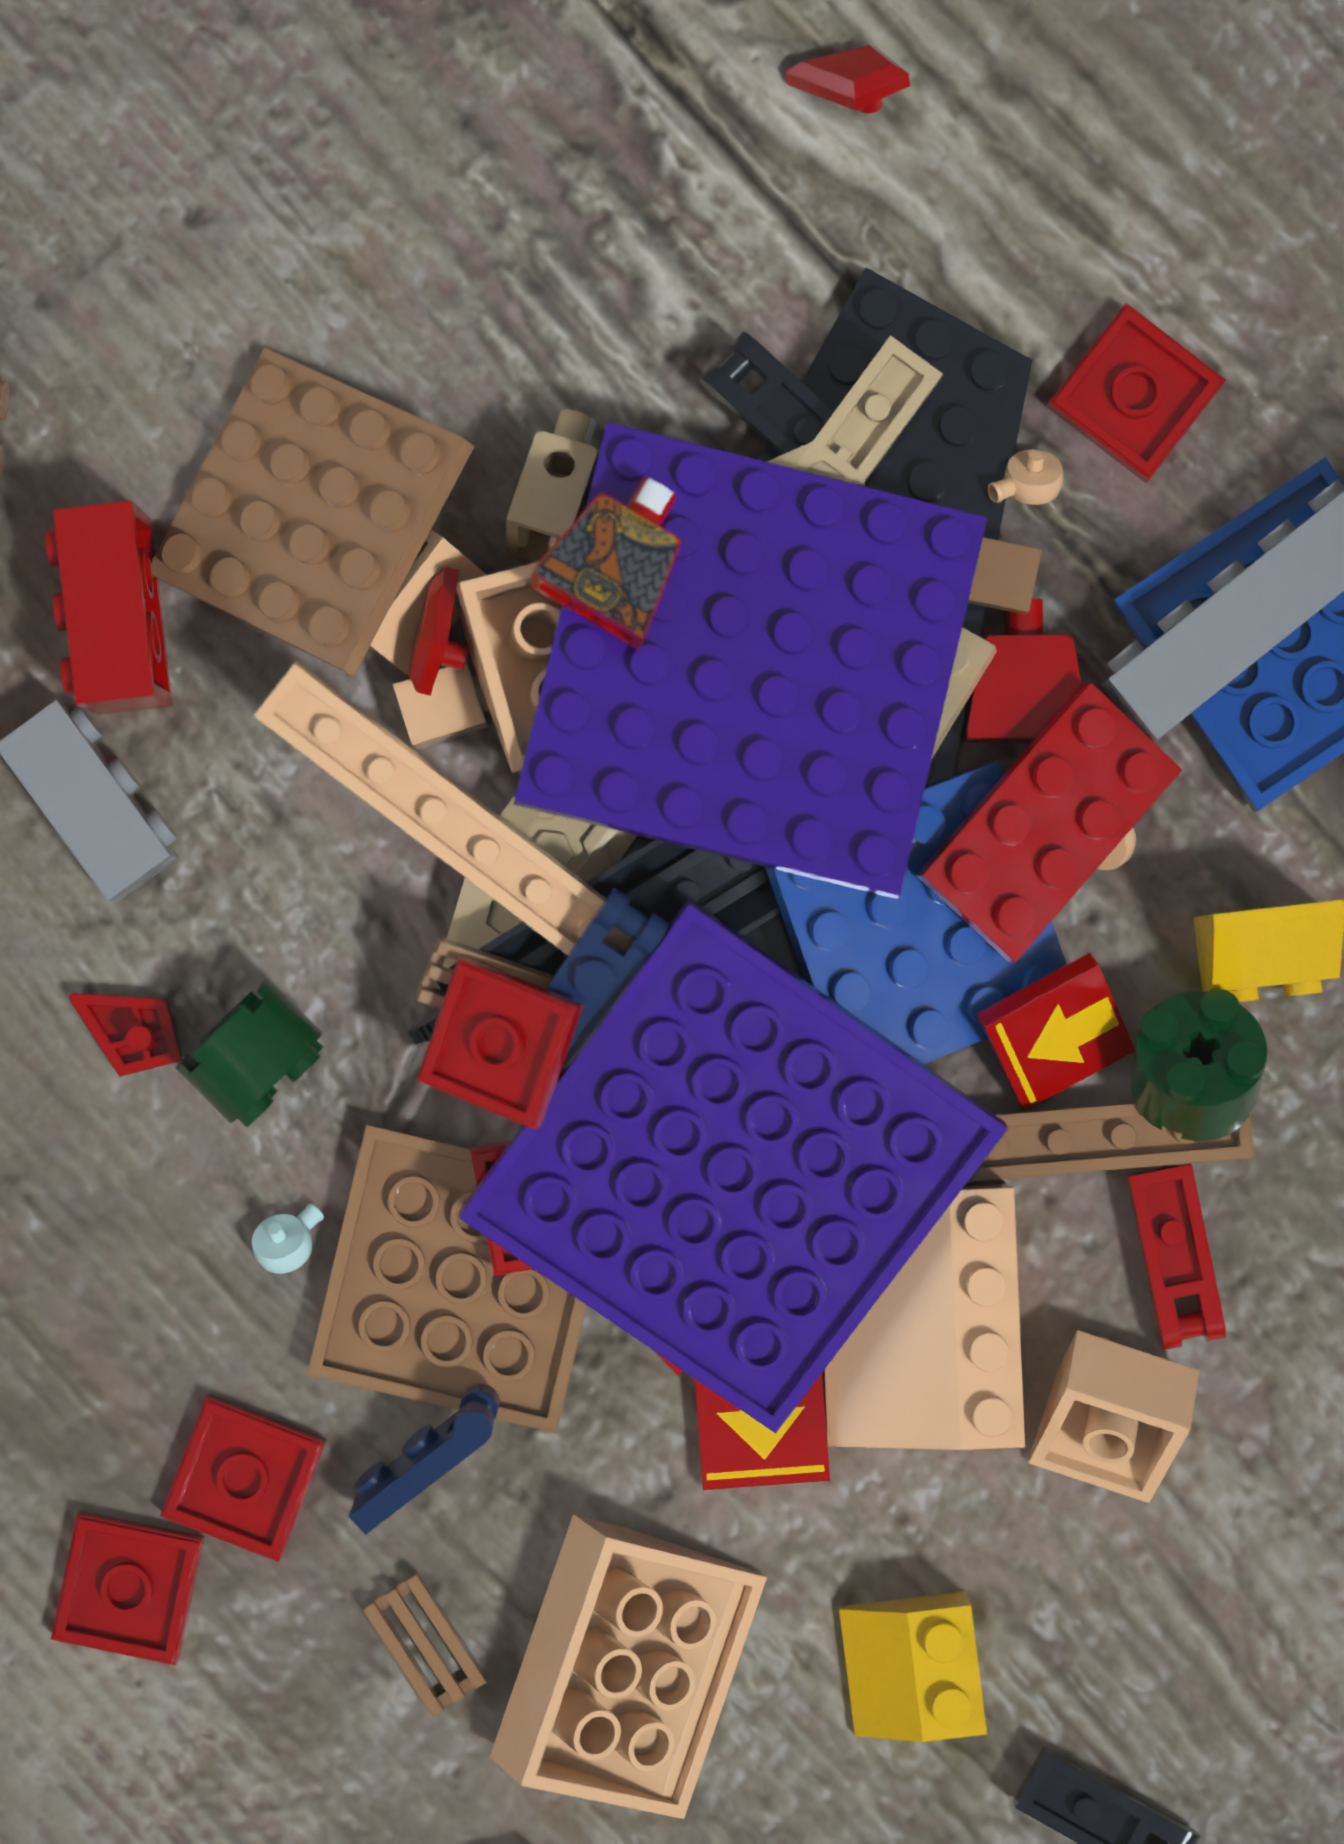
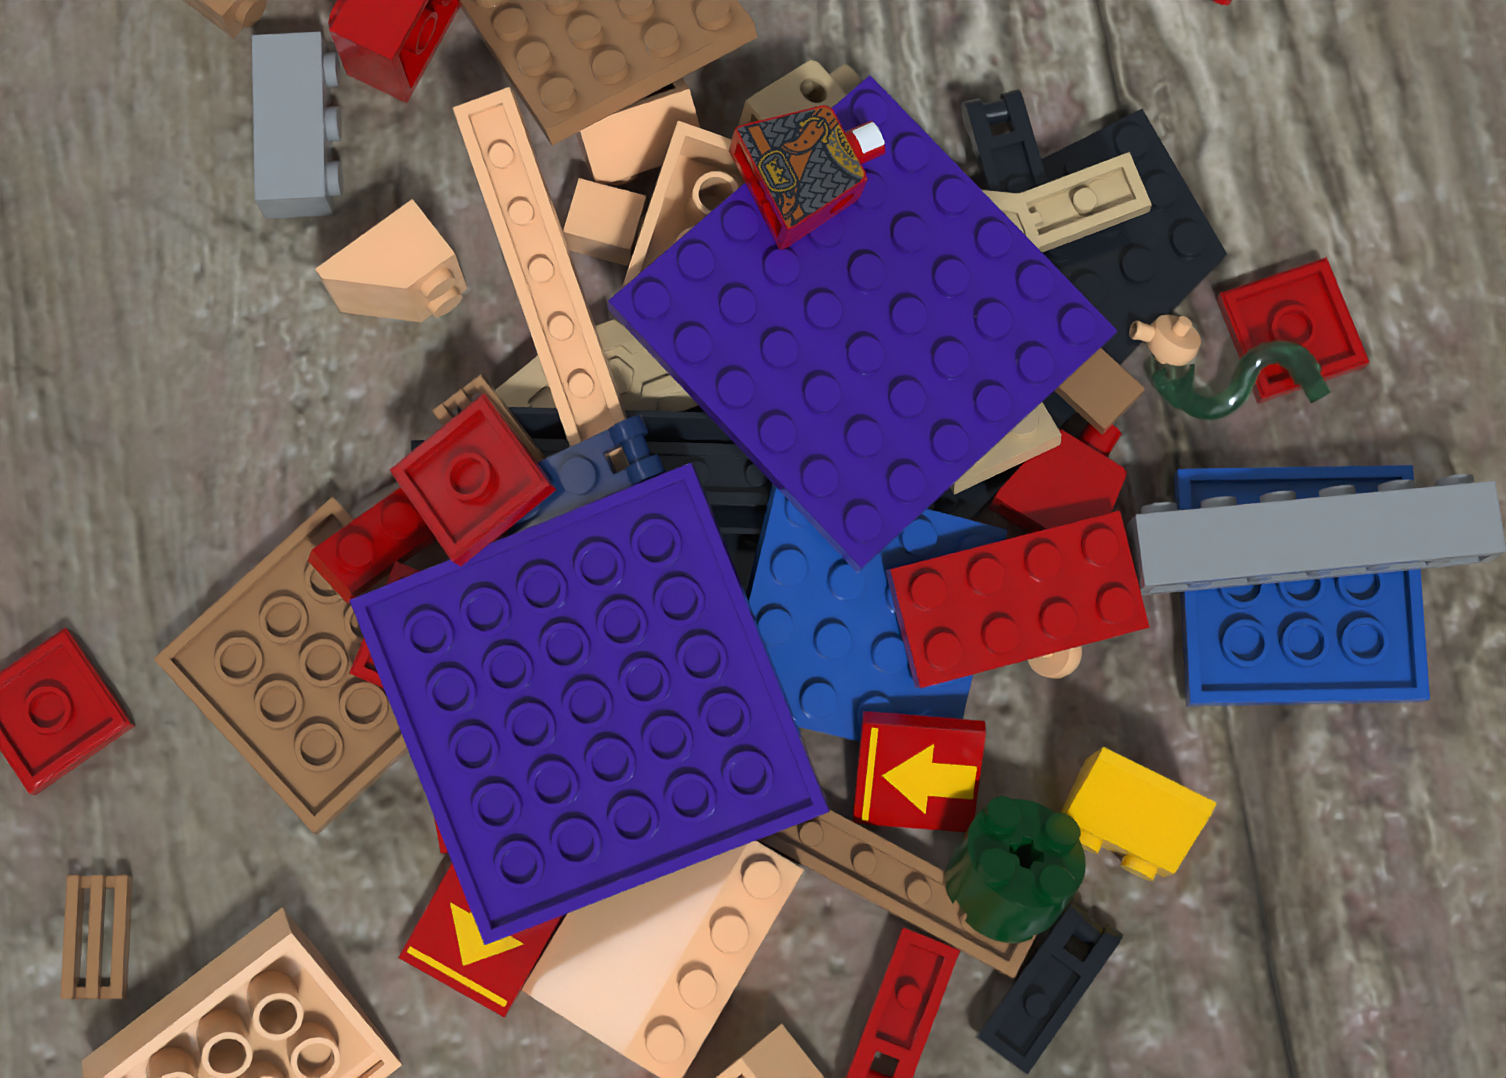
camera: 30 degrees right, 10 degrees down
red piece [69,993,183,1077] -> none
dark green brick [175,978,323,1127] -> none
light aqua piece [252,1203,324,1274] -> none
dark blue plate [348,1383,500,1535] -> none
red piece [409,566,469,696] -> none
none -> red plate [308,487,436,604]
none -> light nougat slope [315,199,468,322]
none -> black plate [975,898,1123,1075]
none -> clear green animal [1151,340,1331,420]

